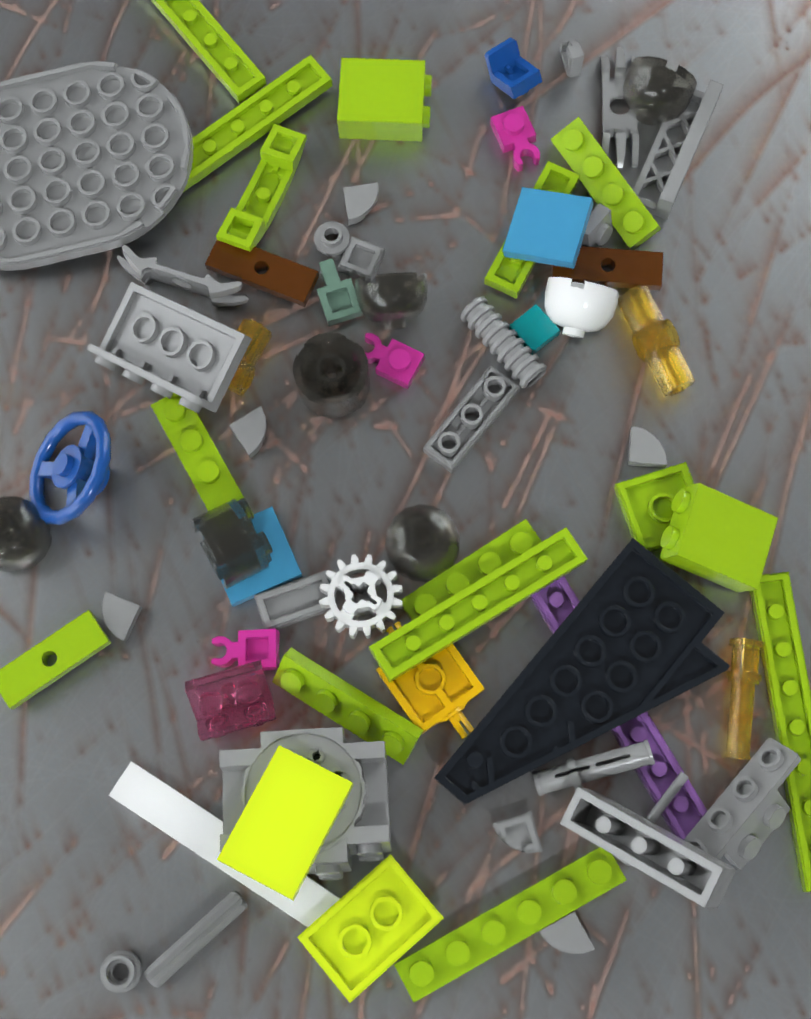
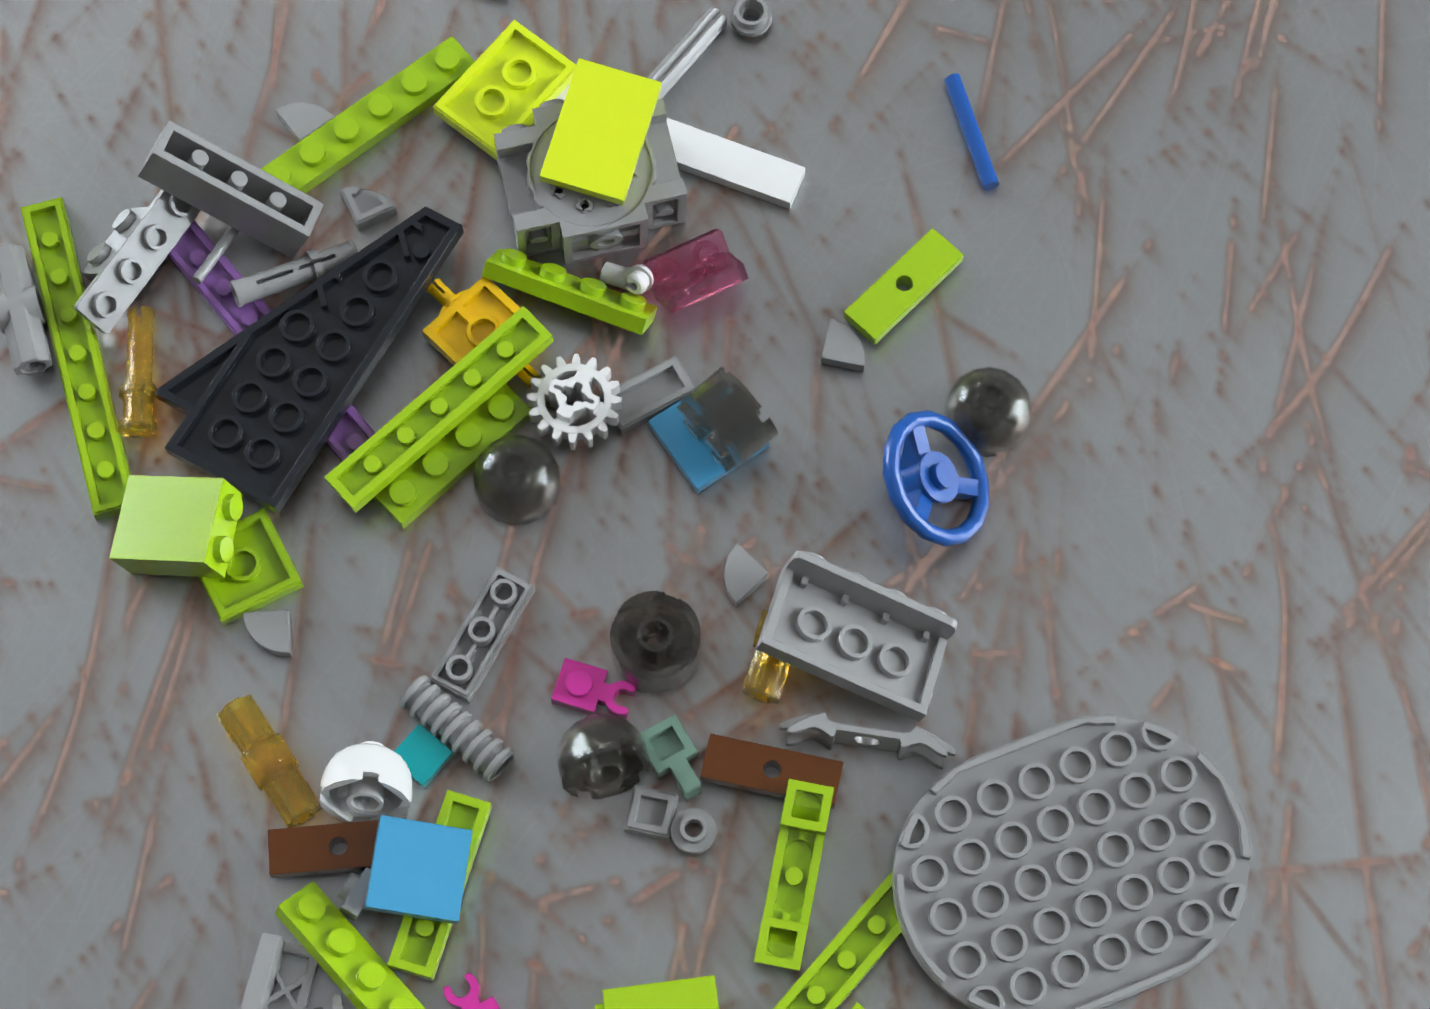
camera: 165 degrees right, 5 degrees down
lime plate [151,393,253,530] -> none
dark pink plate [211,628,280,672] -> none
light grey tile [343,182,379,225] -> none
none -> white arm [600,262,654,295]

